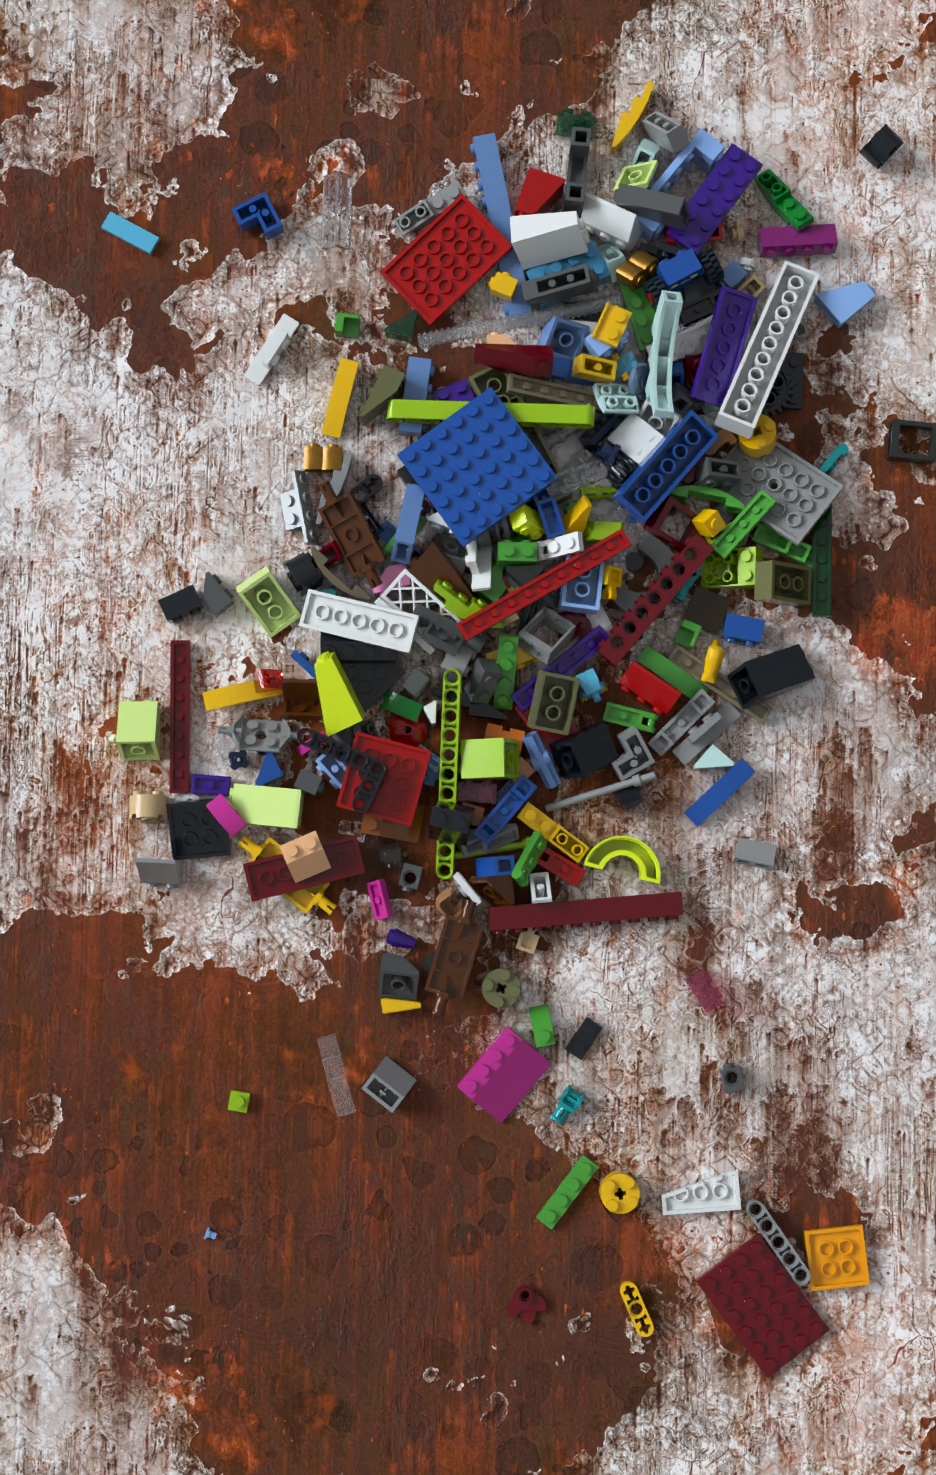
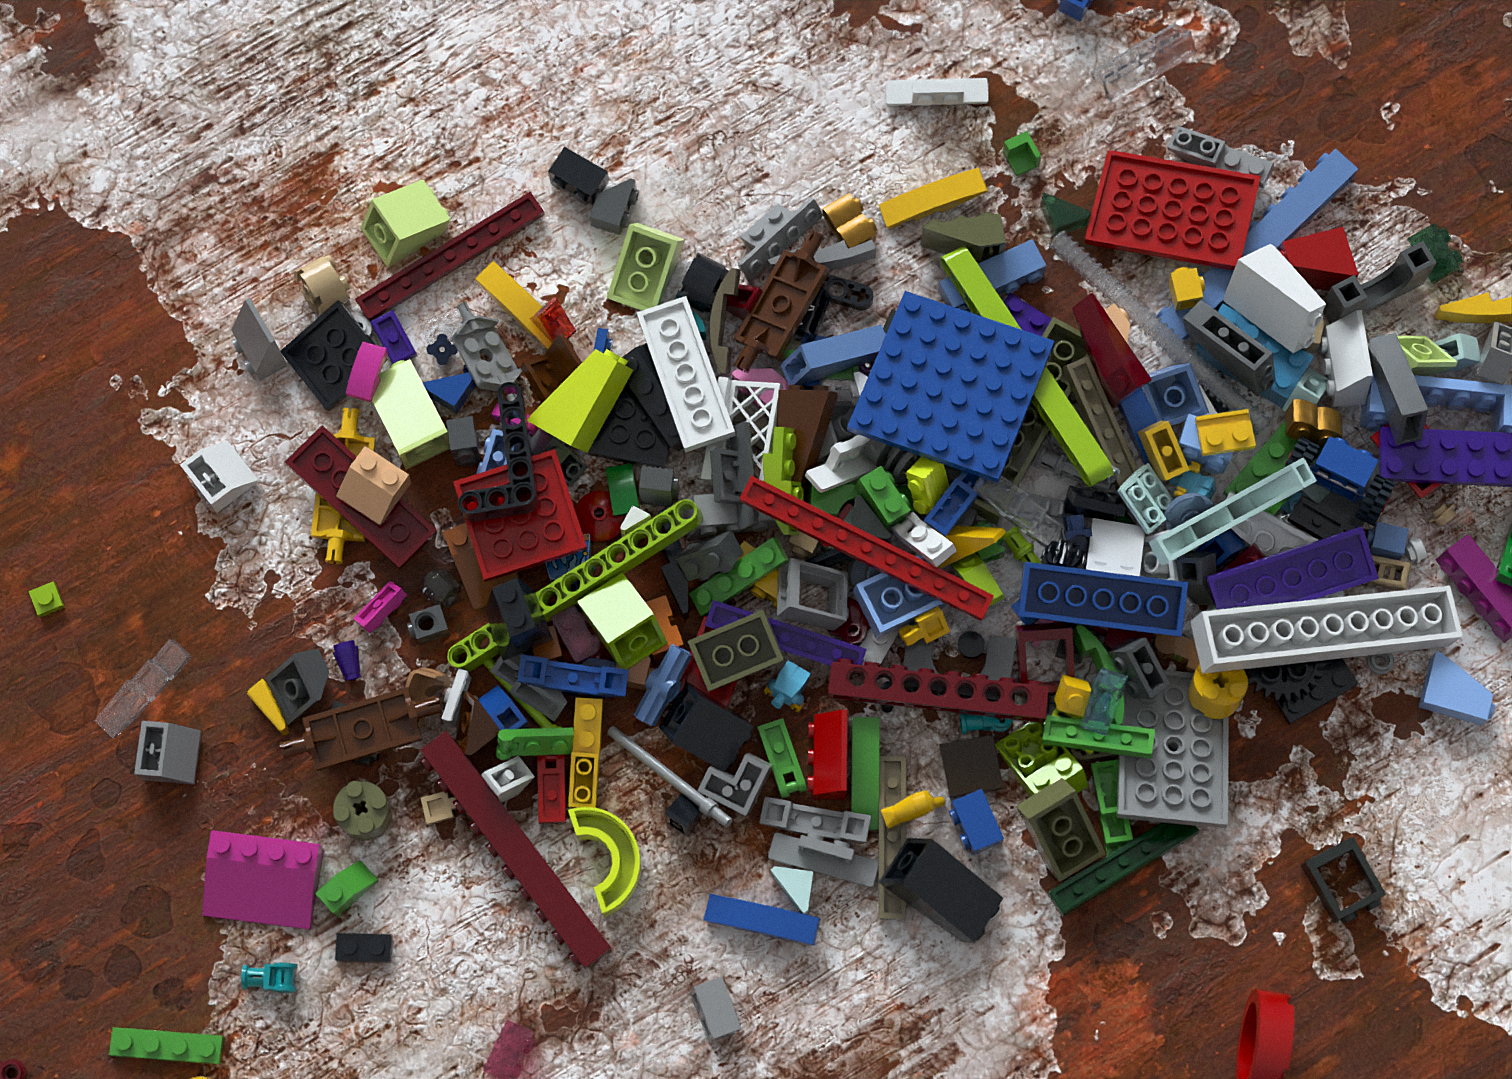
camera: 60 degrees right, 10 degrees down
black plate [638,241,679,263] -> none
bright green panel [674,619,702,650] -> none
teal plate [819,443,849,473] -> none
none -> white slope [180,441,259,513]
none -> clear light blue slope [1081,667,1128,736]

